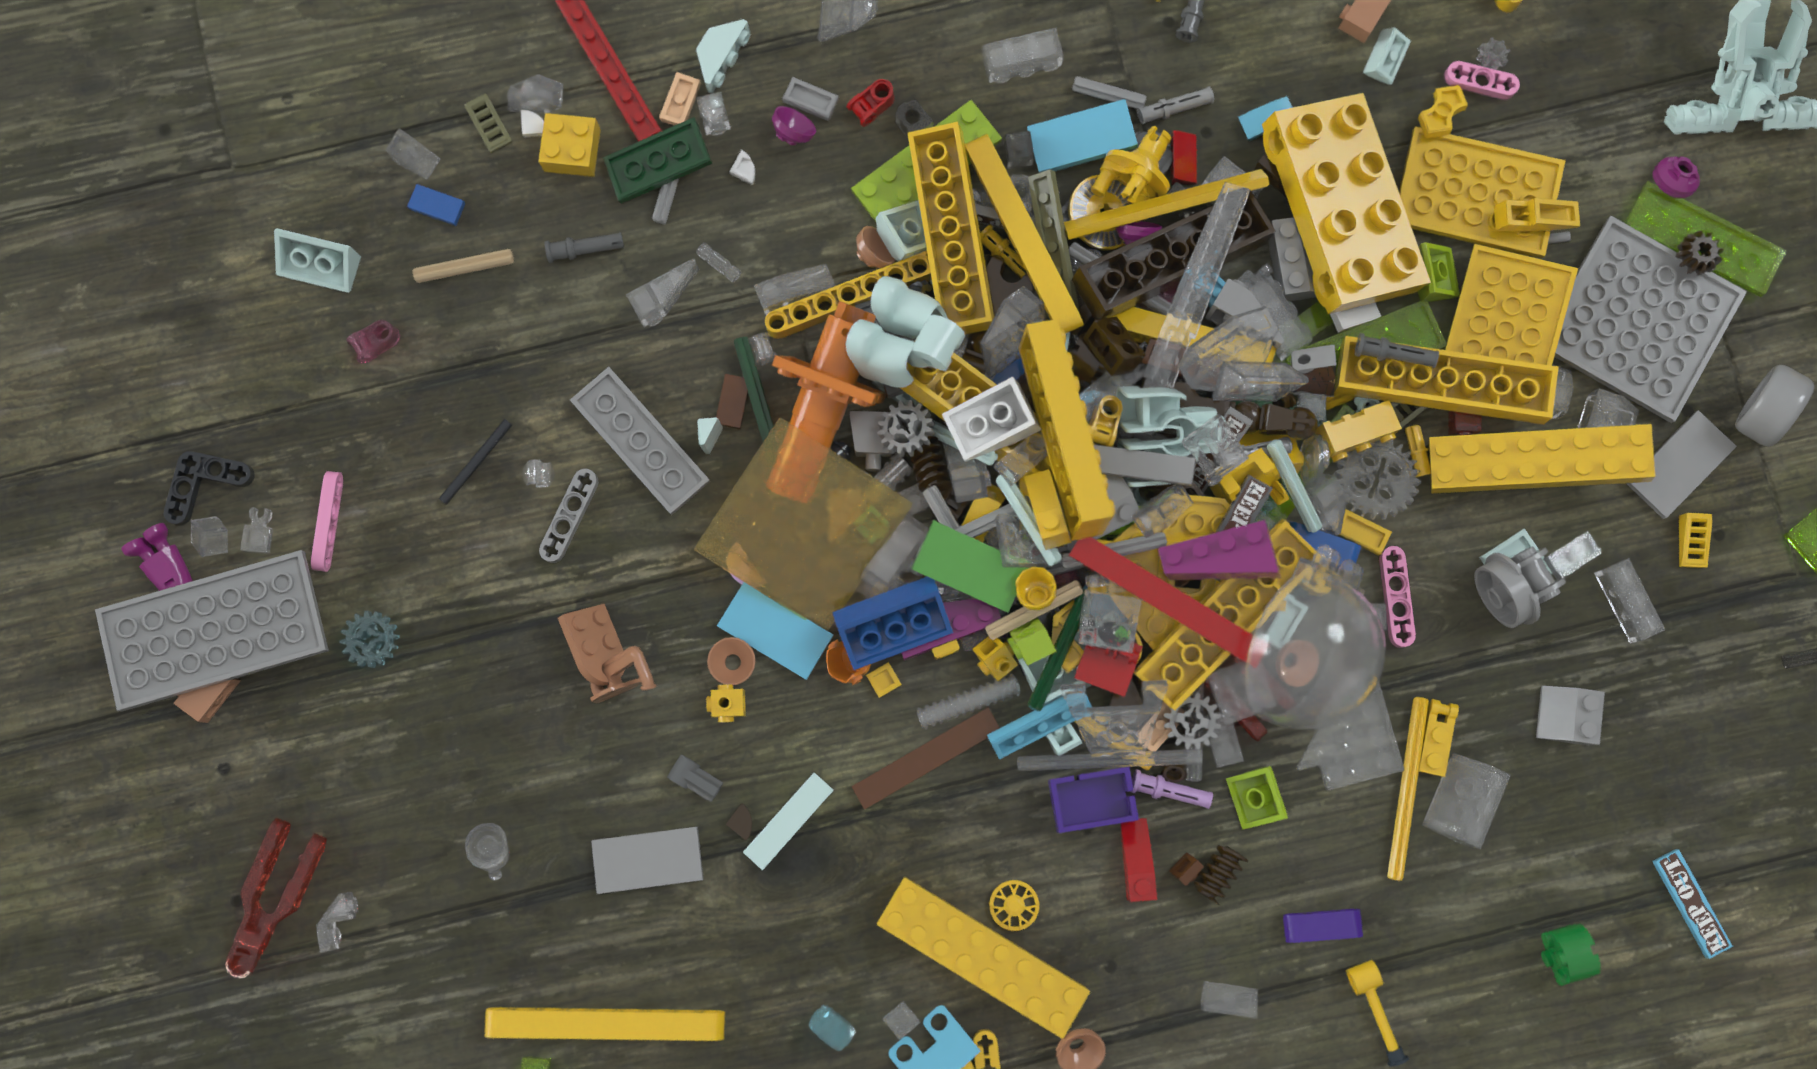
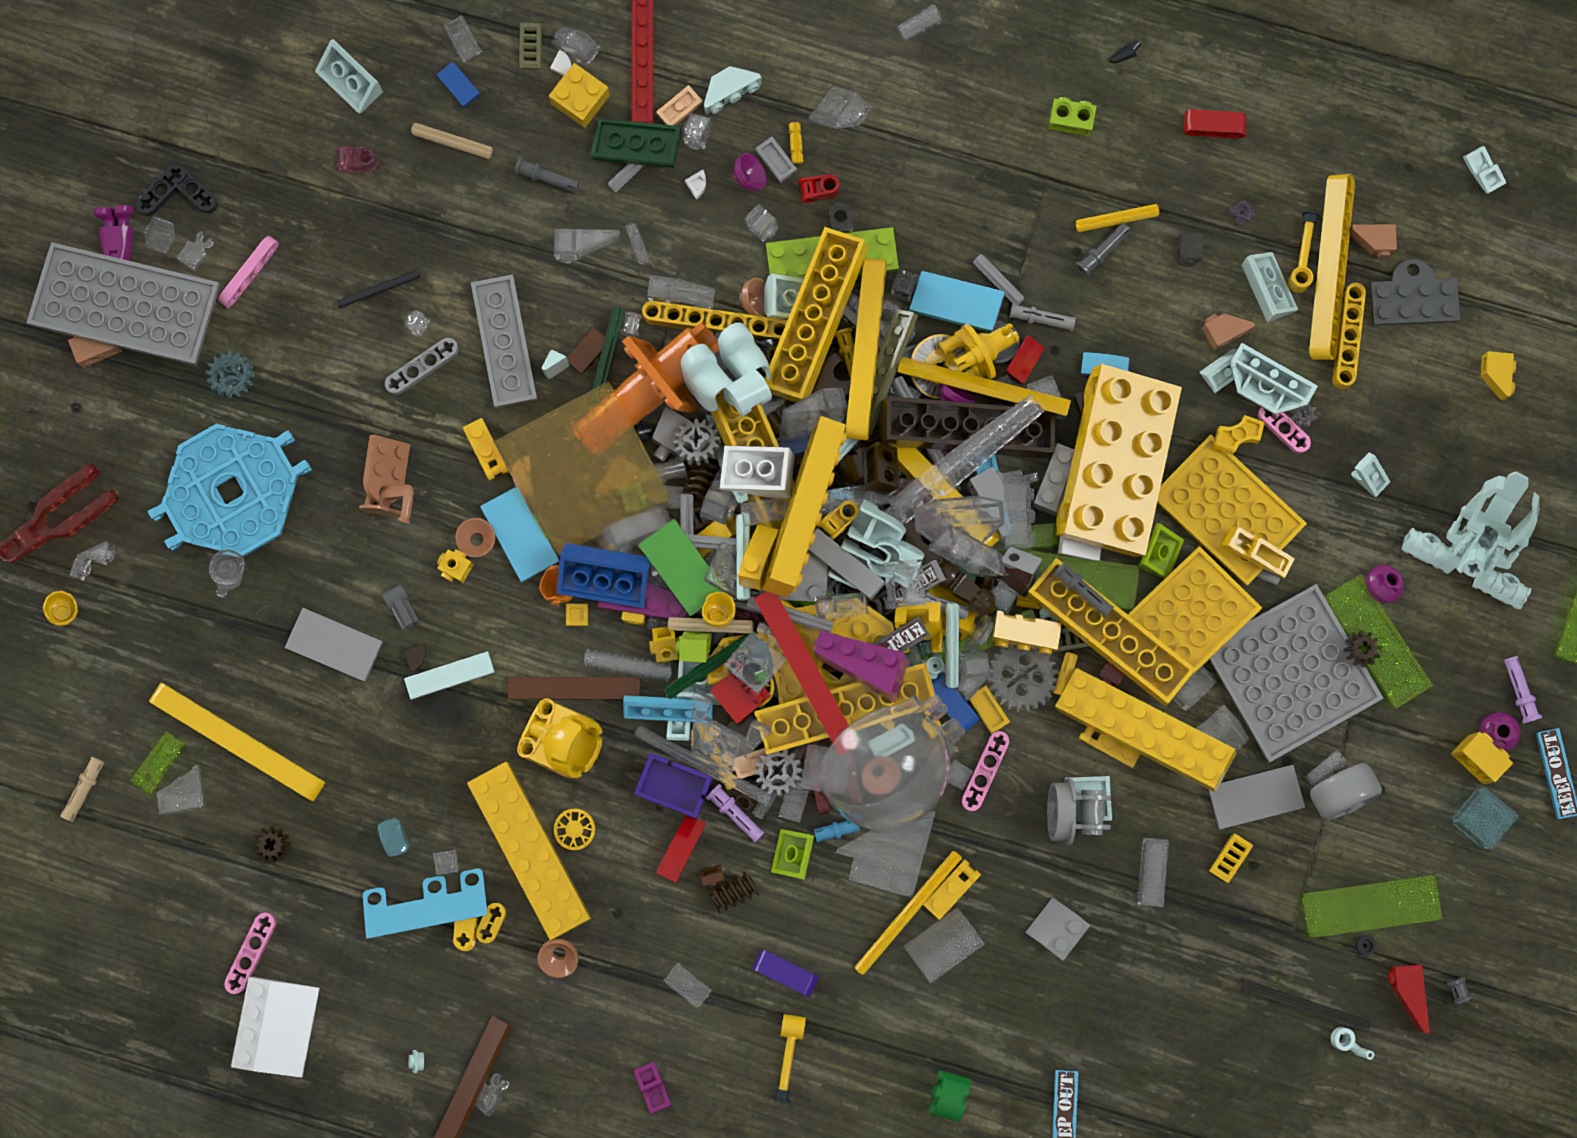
camera: 30 degrees right, 0 degrees up
clear brick [982,28,1064,83] -> none
clear plate [1543,531,1602,579] -> none
none -> yellow hair [43,591,78,626]
none -> medium azure plate [147,424,312,557]
none -> yellow plate [462,418,509,481]
none -> yellow piece [517,698,602,778]
none -> clear brick [744,204,778,241]
none -> yellow axle [789,122,803,164]
none -> dark azure pin [814,818,860,843]
none -> light aqua plate [922,653,946,679]
none -> yellow plate [1078,727,1140,768]
none -> light aqua wedge [1231,343,1318,414]
none -> clear piece [1304,750,1346,787]
none -> light aqua slope [1351,453,1390,497]

